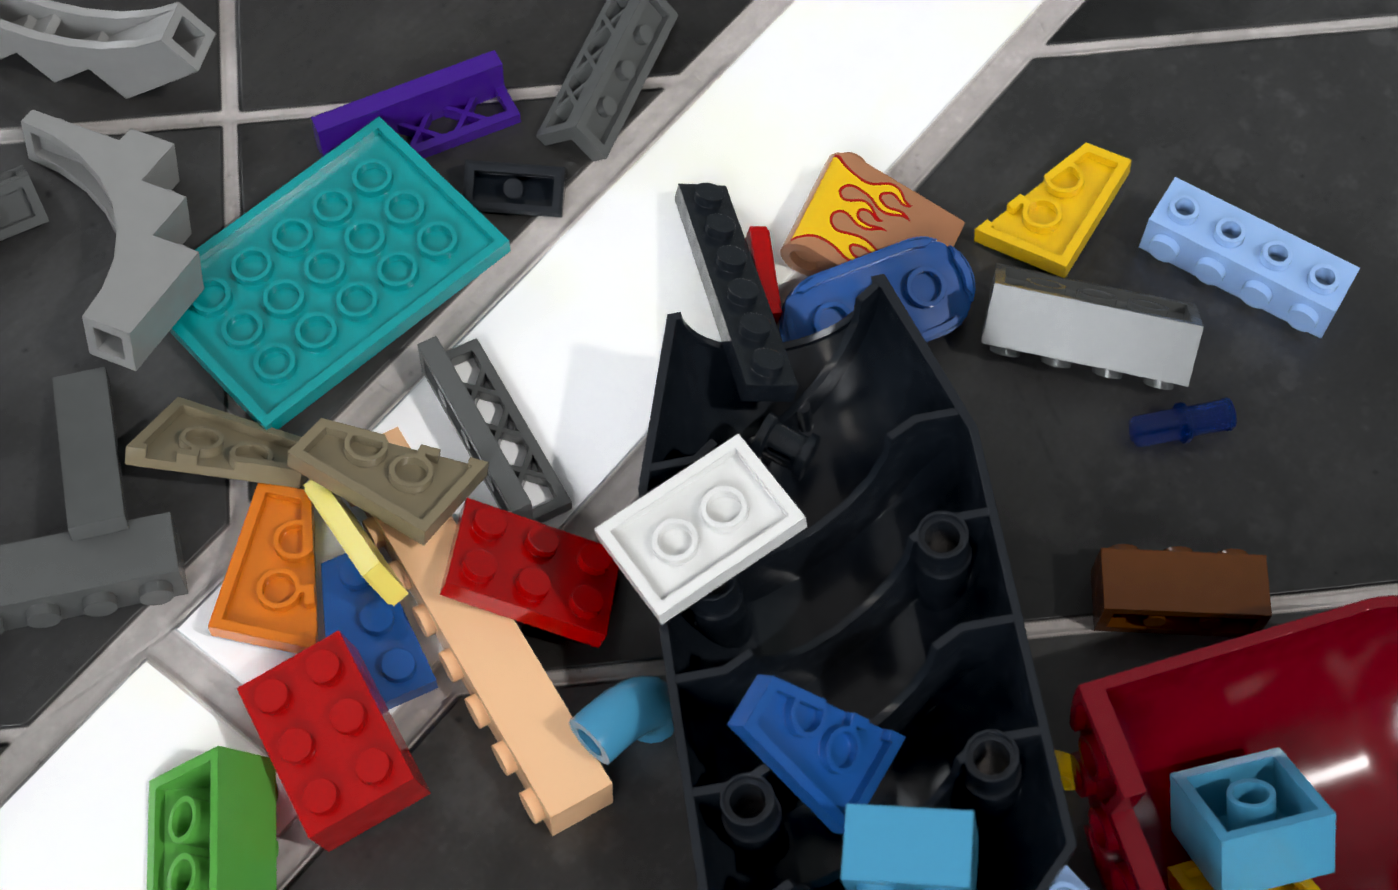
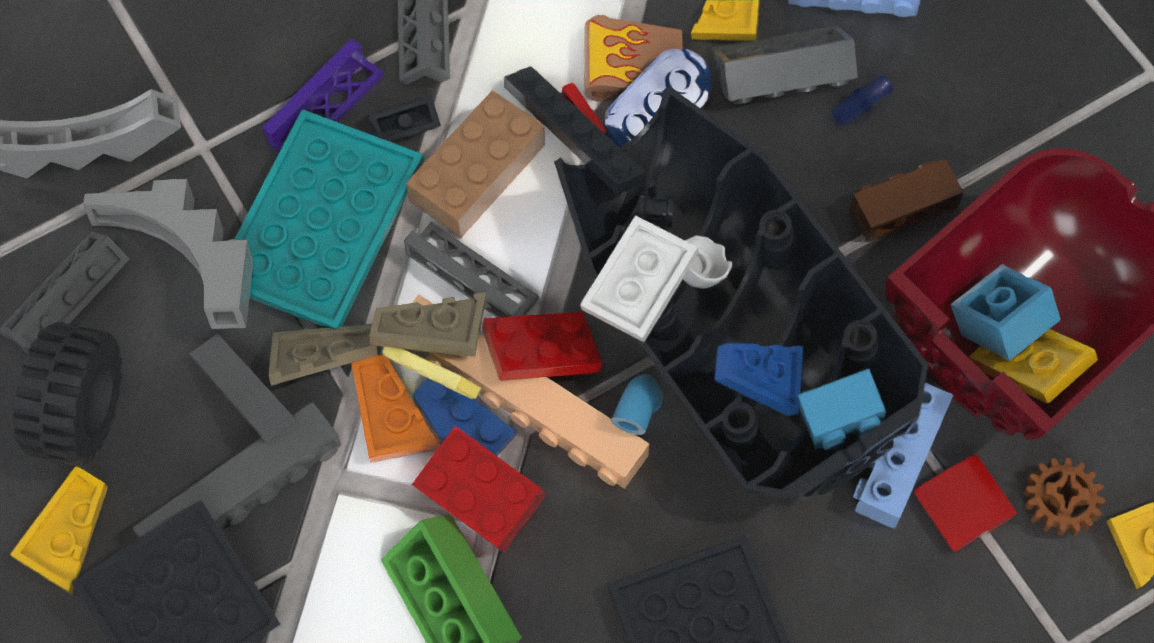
camera: 20 degrees left, 5 degrees up
none -> medium nougat brick [406,90,545,239]
none -> white hair [683,235,732,289]

